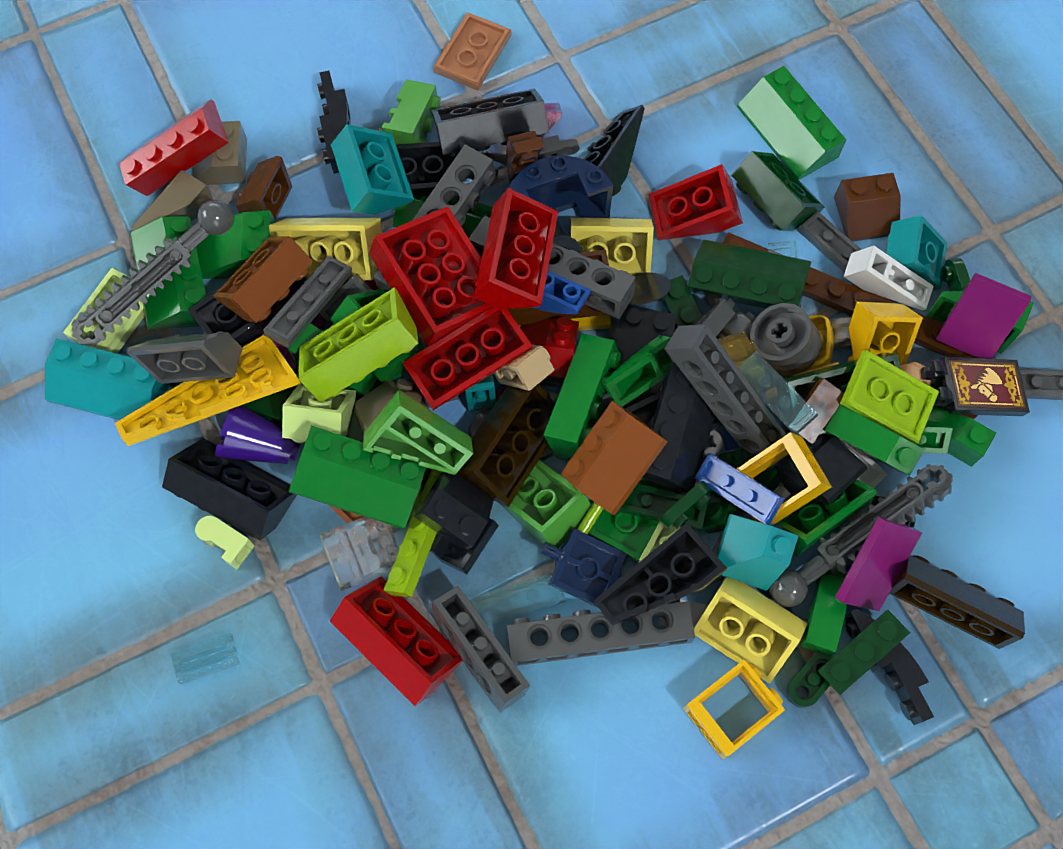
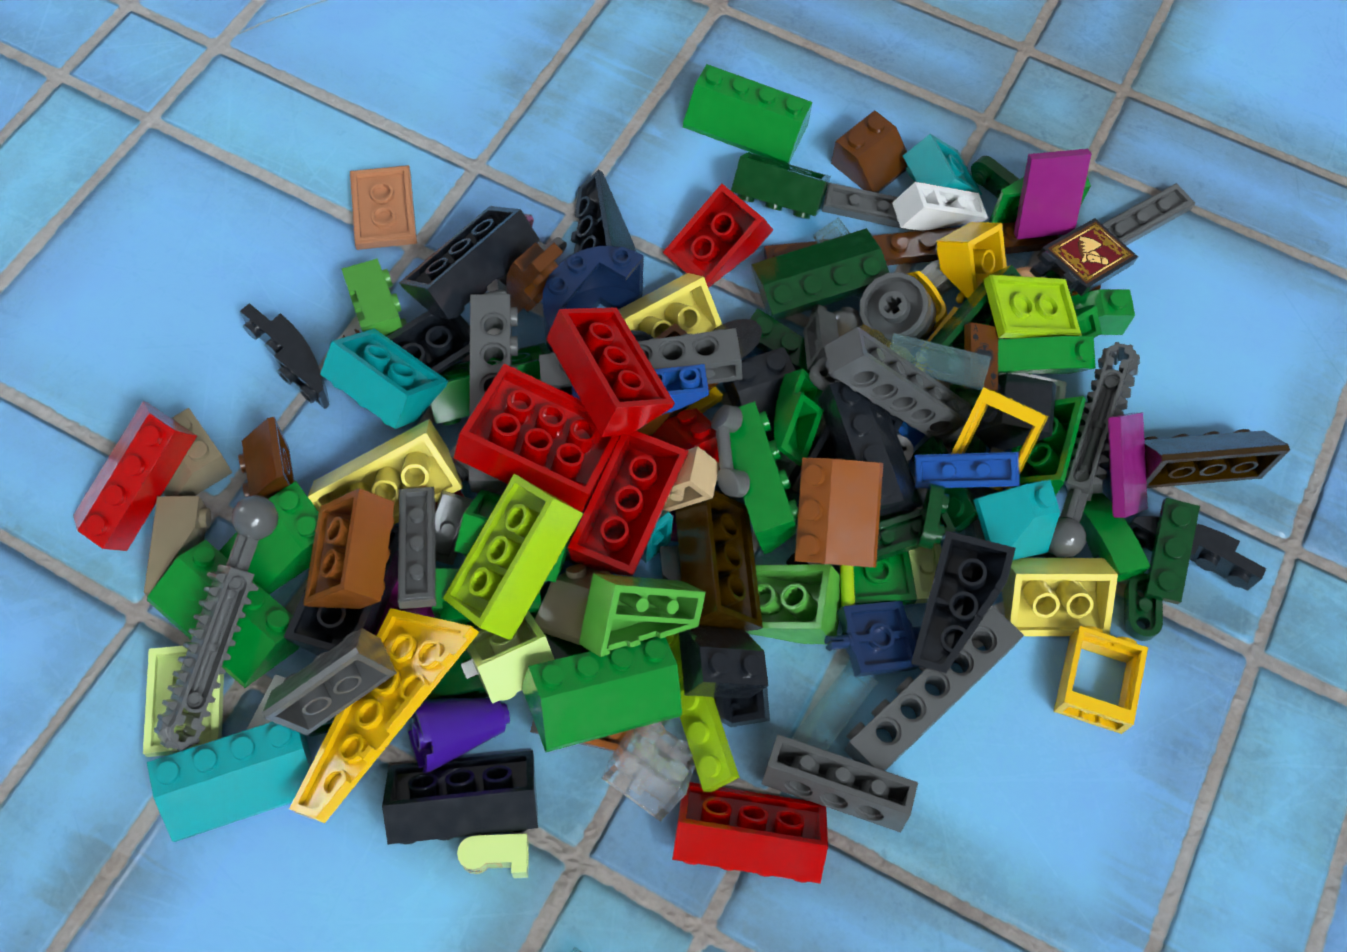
camera: 40 degrees left, 5 degrees down
none -> dark grey bar [711,405,750,498]

